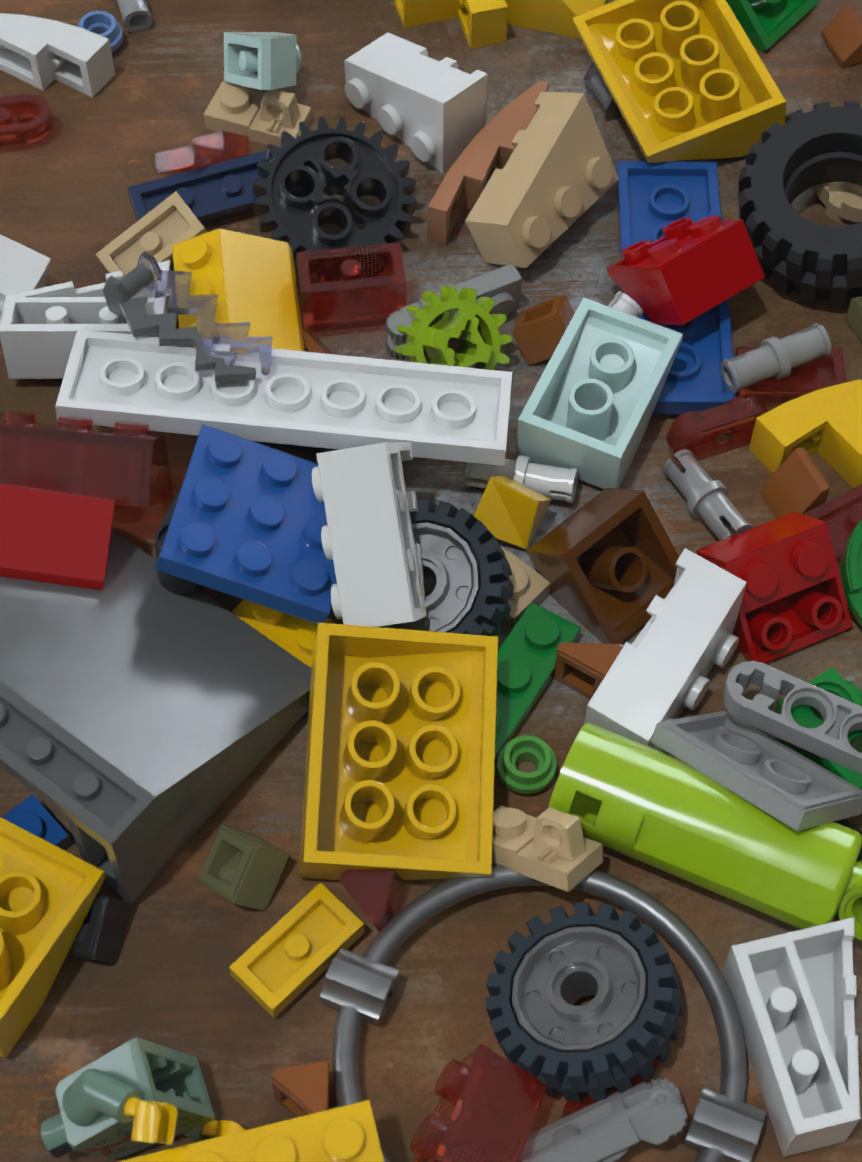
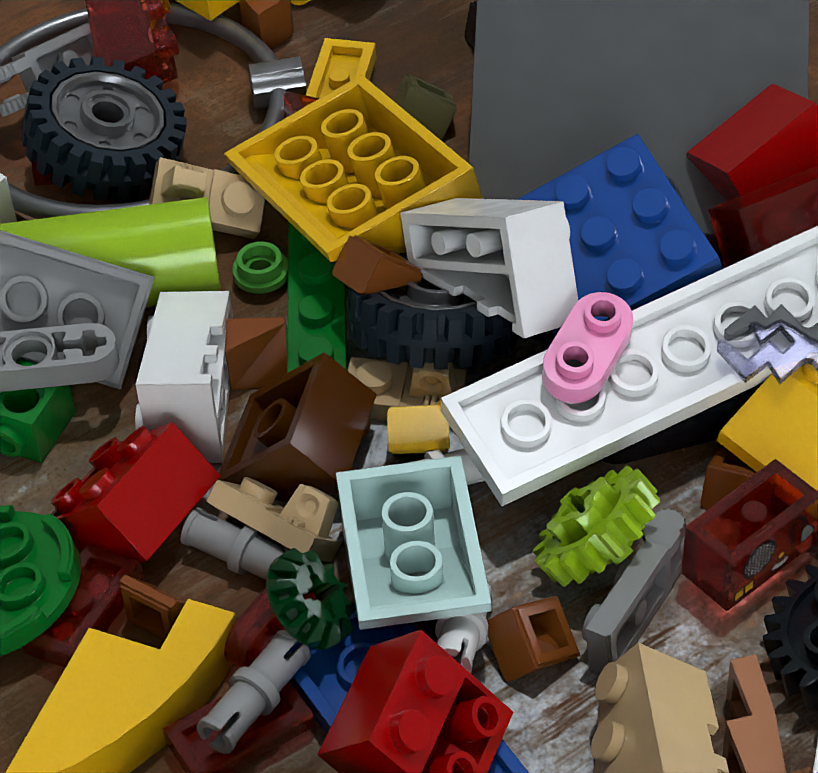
camera: 150 degrees right, 10 degrees down
none -> tan hinge [206,477,341,562]
none -> dark green gear [266,548,356,650]
none -> dark orange slope [332,235,423,294]
none -> bright pink plate [542,292,633,403]

